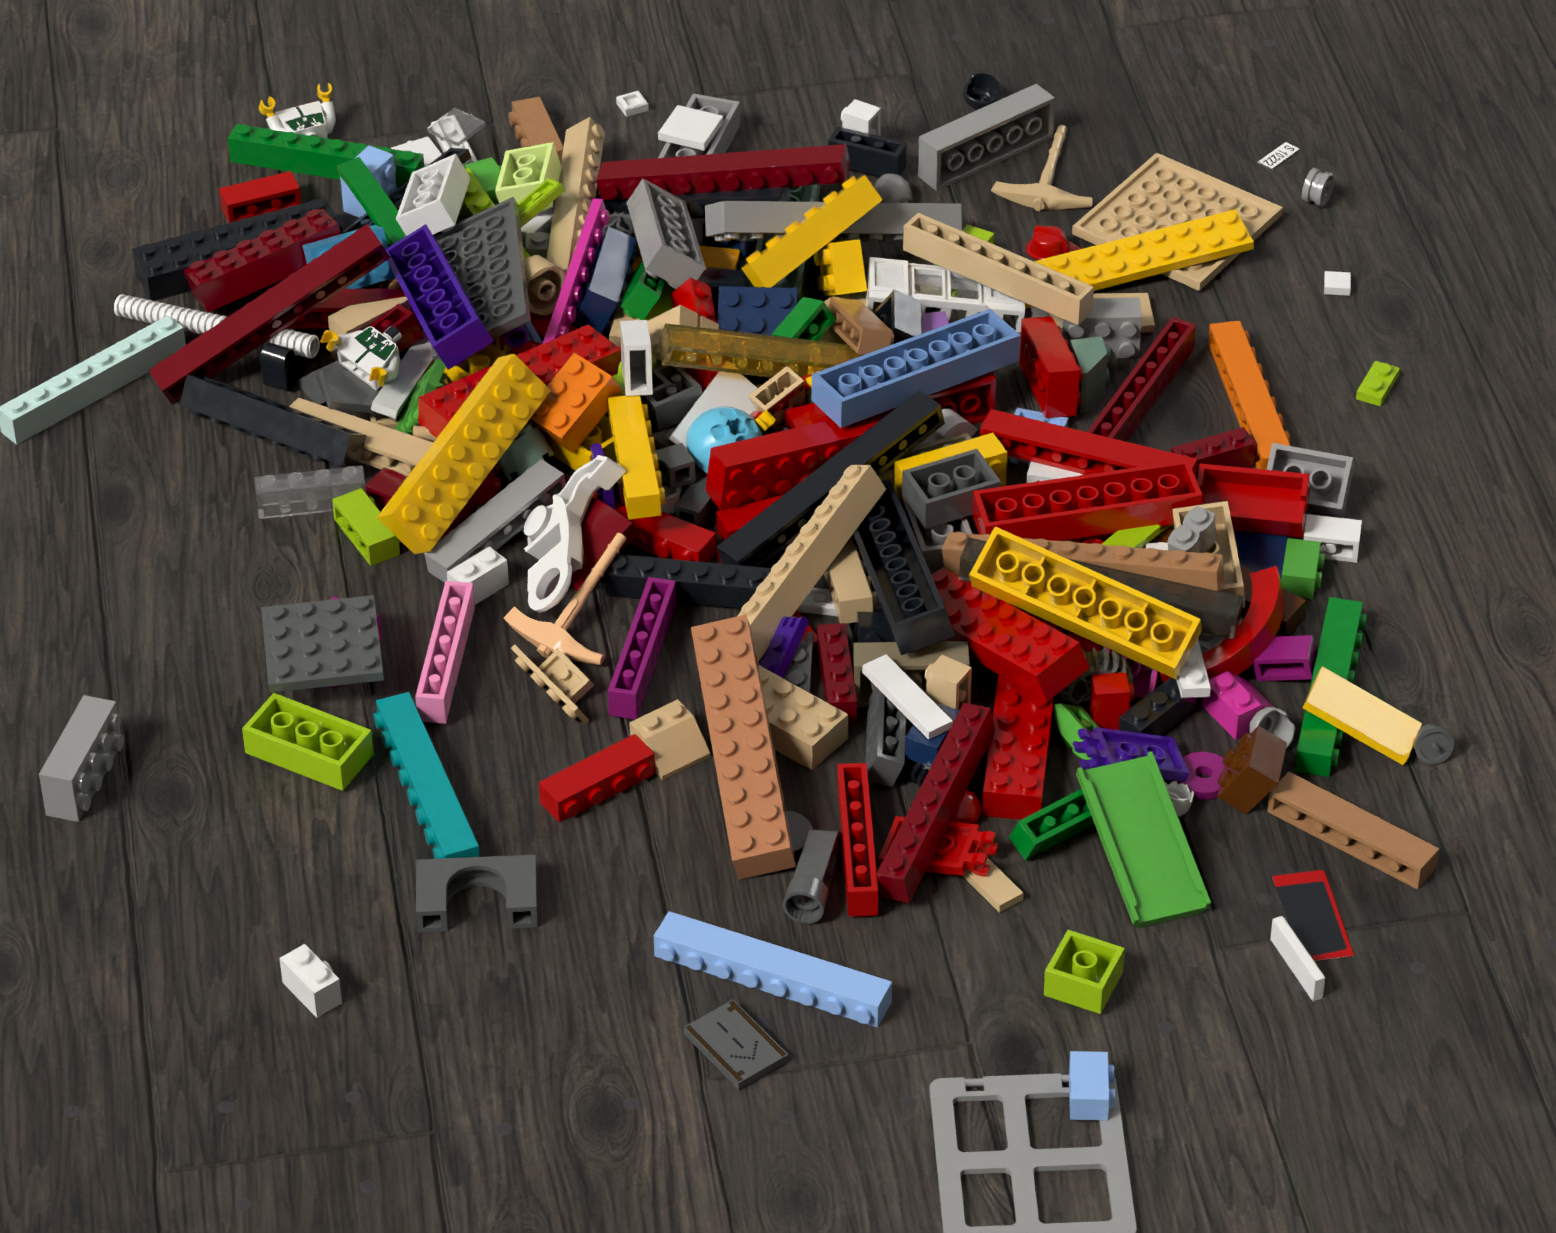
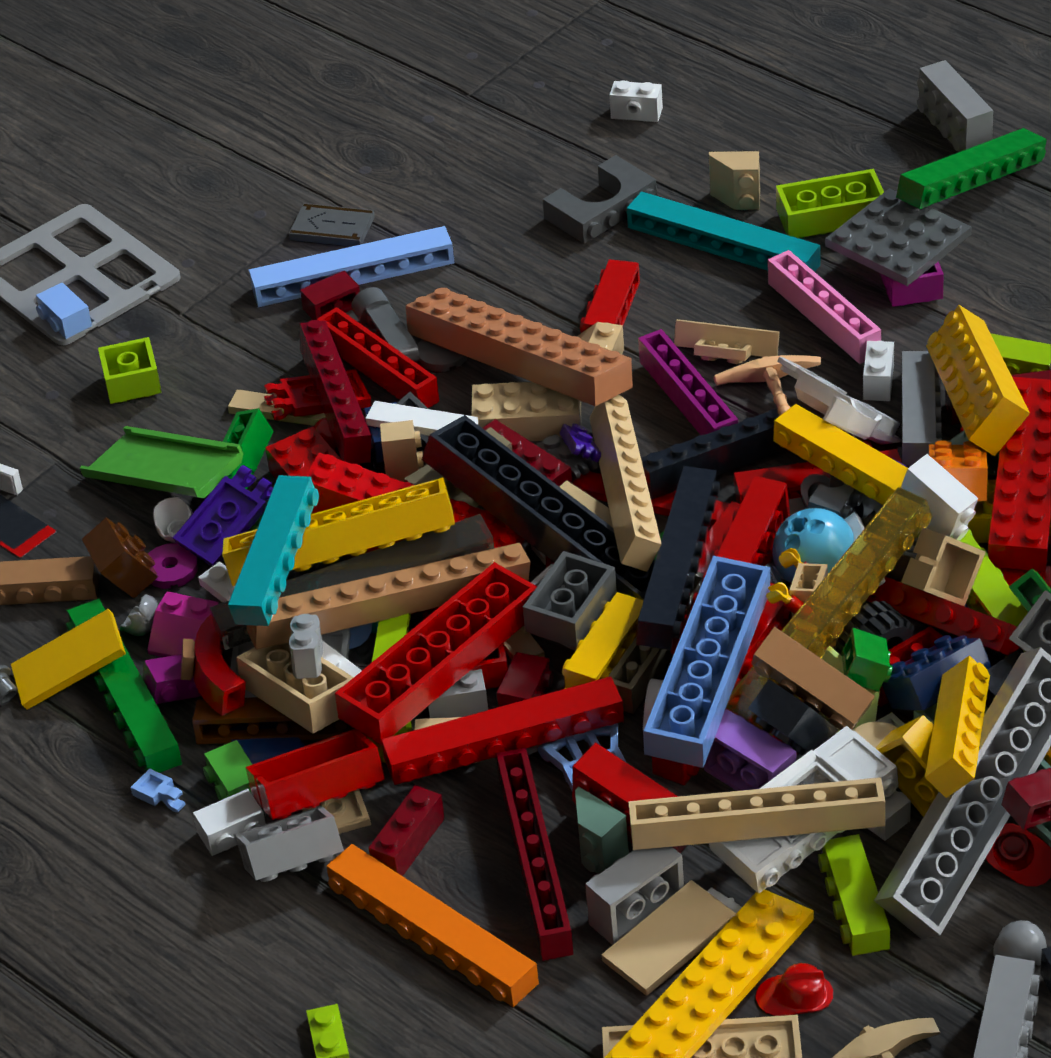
camera: 145 degrees right, 0 degrees up
none -> light blue plate [130,769,186,812]
none -> medium nougat tile [181,639,195,680]
none -> teal brick [228,475,319,626]
none -> dark red brick [300,271,360,320]
none -> tan slope [709,151,760,210]
none -> green brick [896,128,1047,209]

